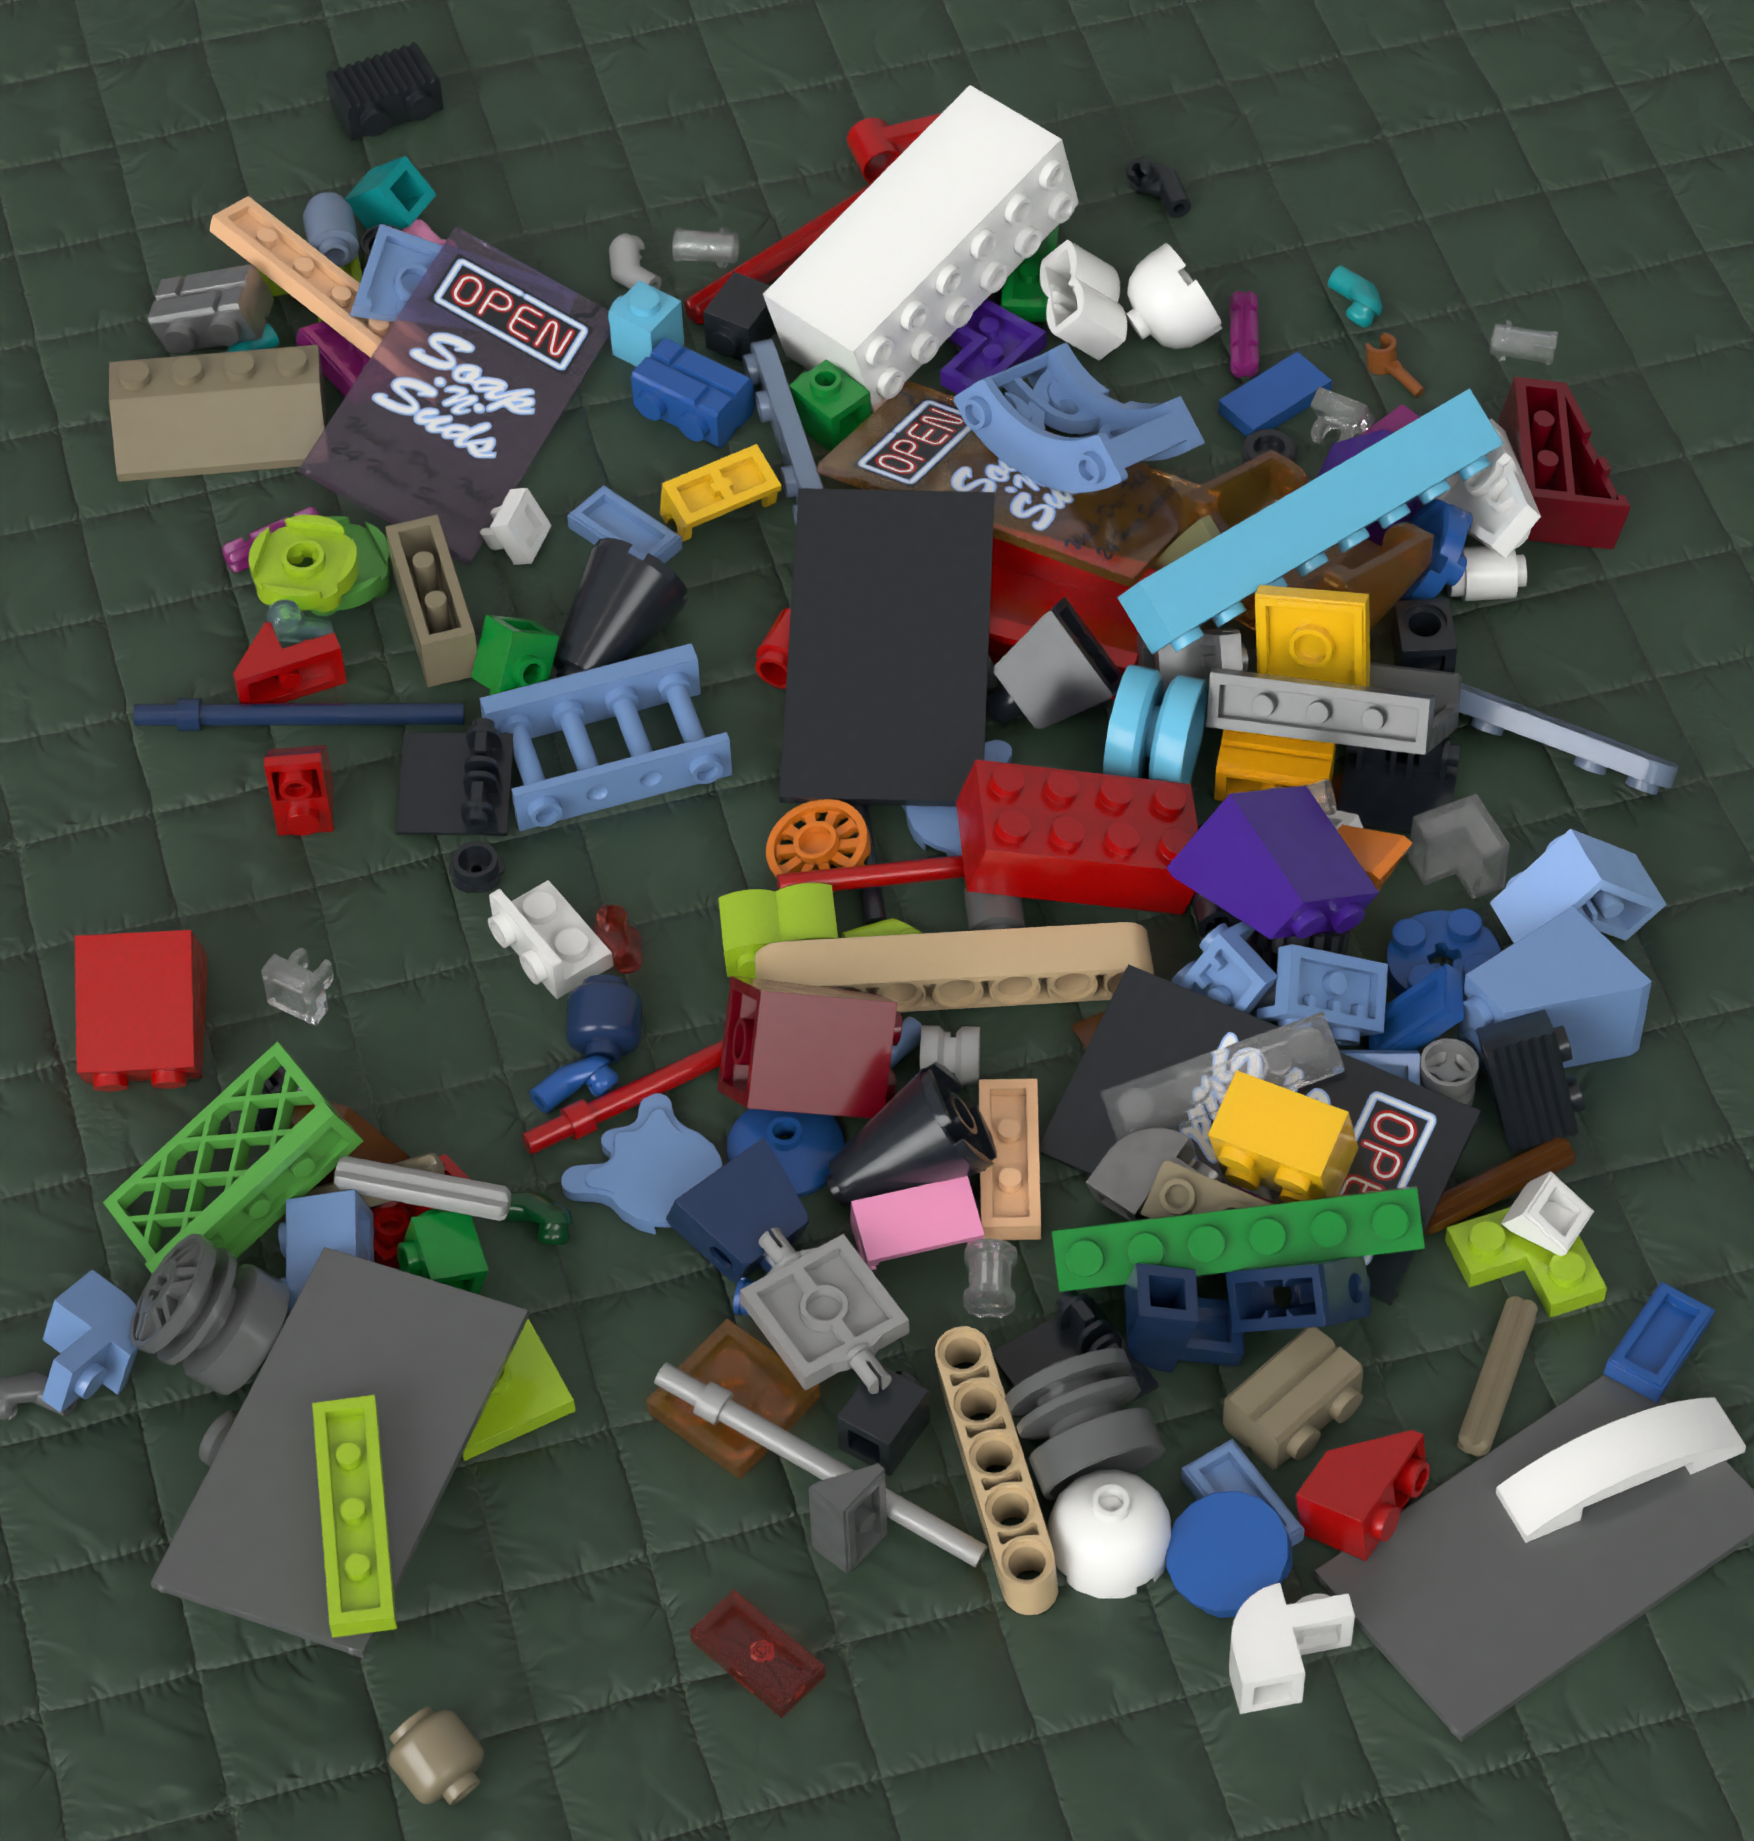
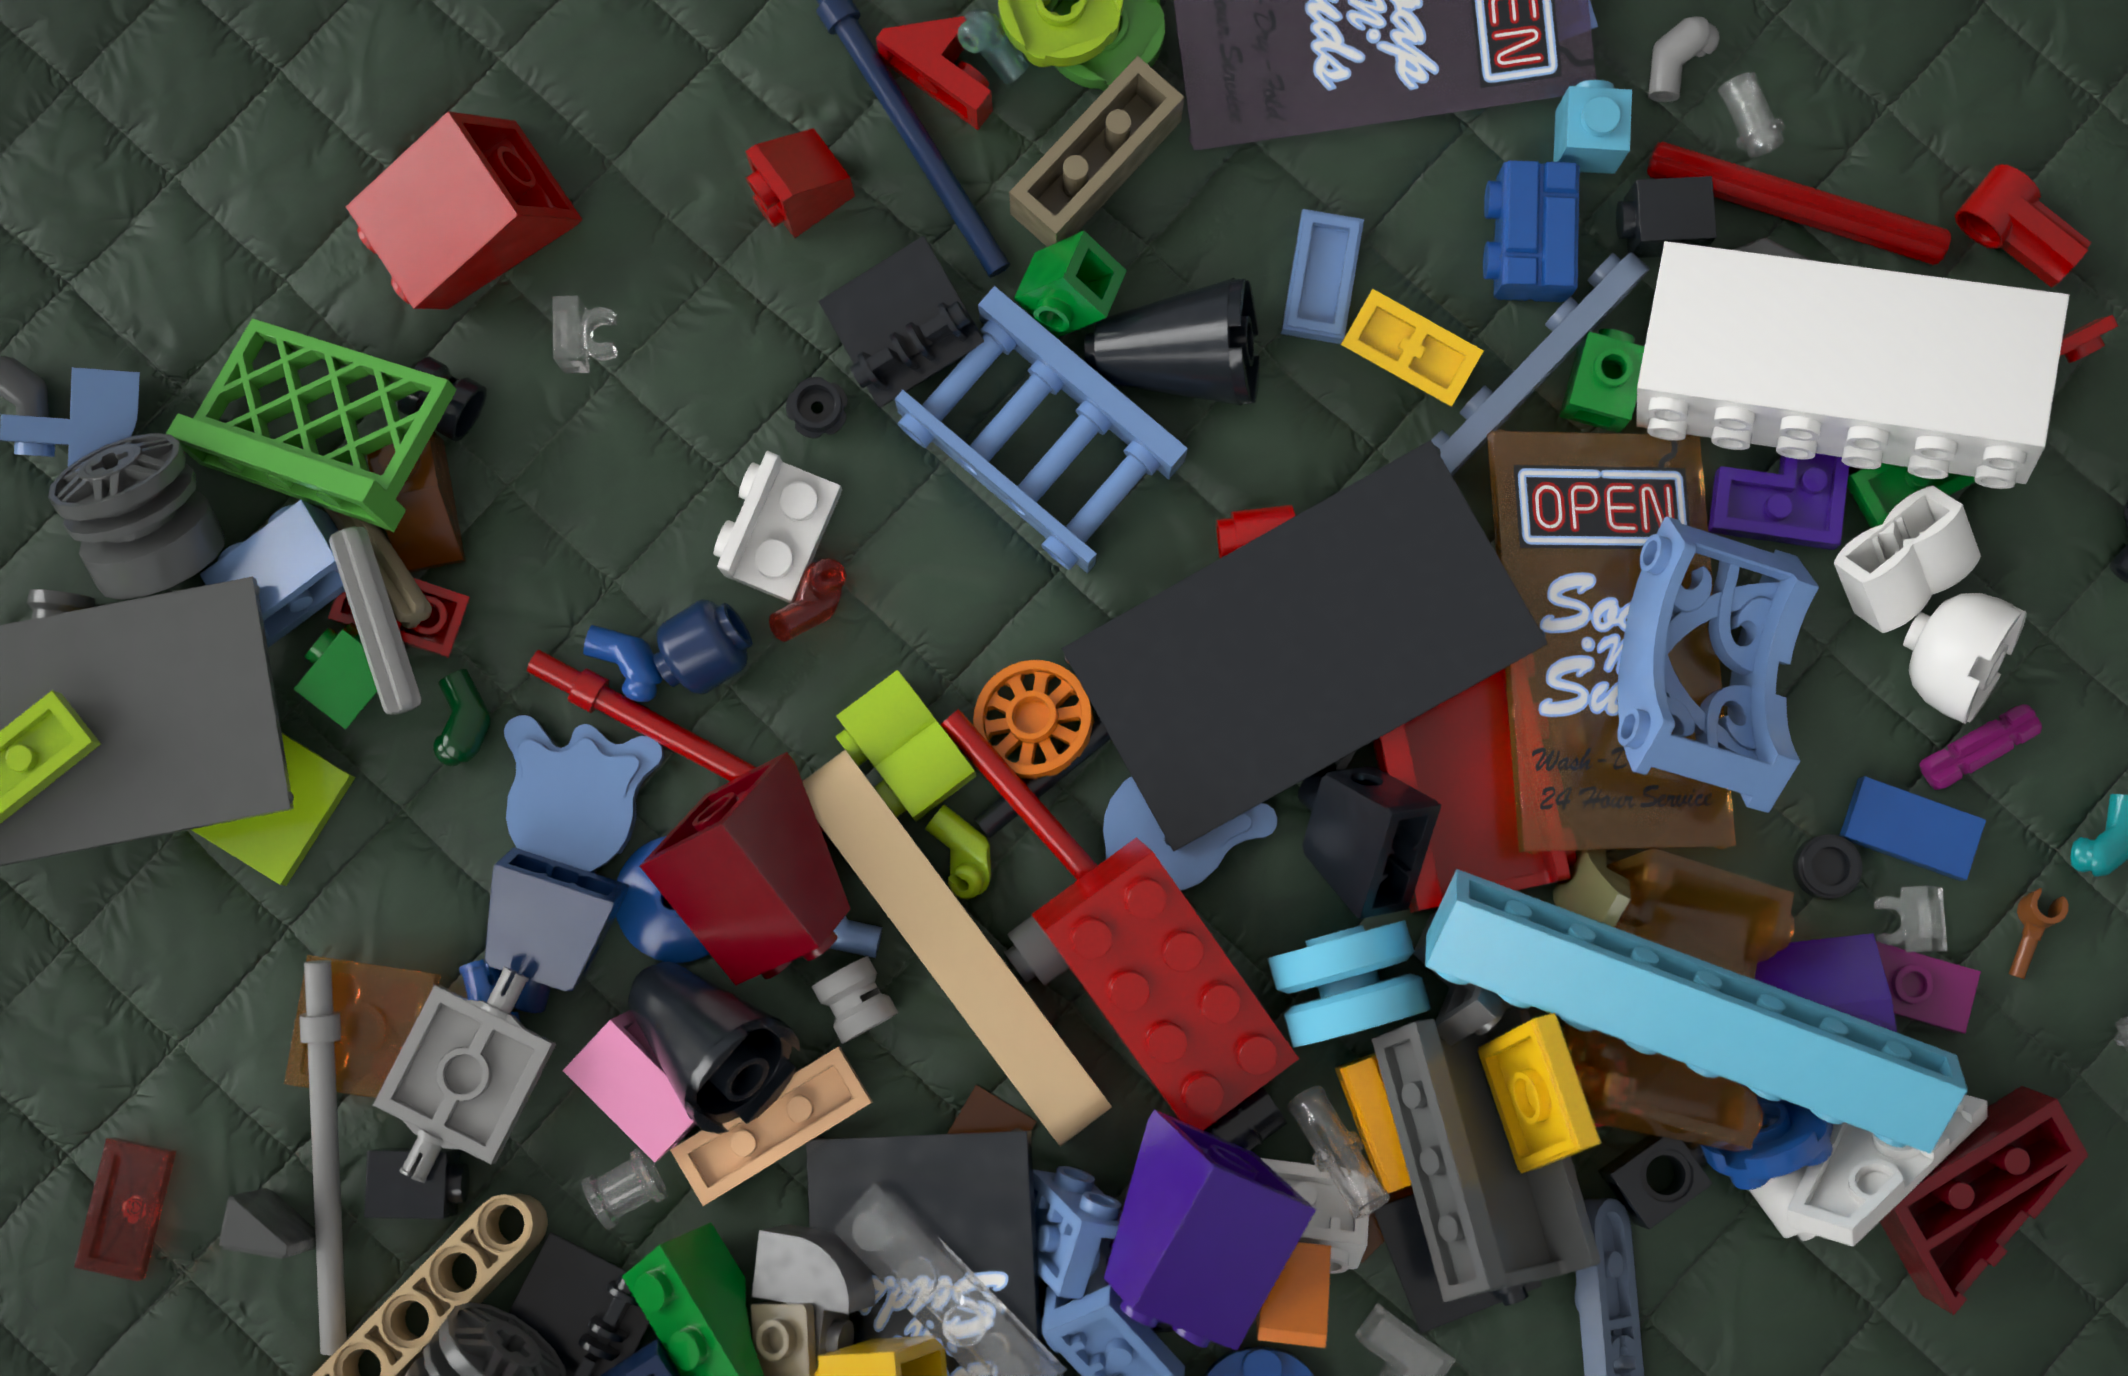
camera: 55 degrees right, 30 degrees up
white tile [480,488,552,565] -> none

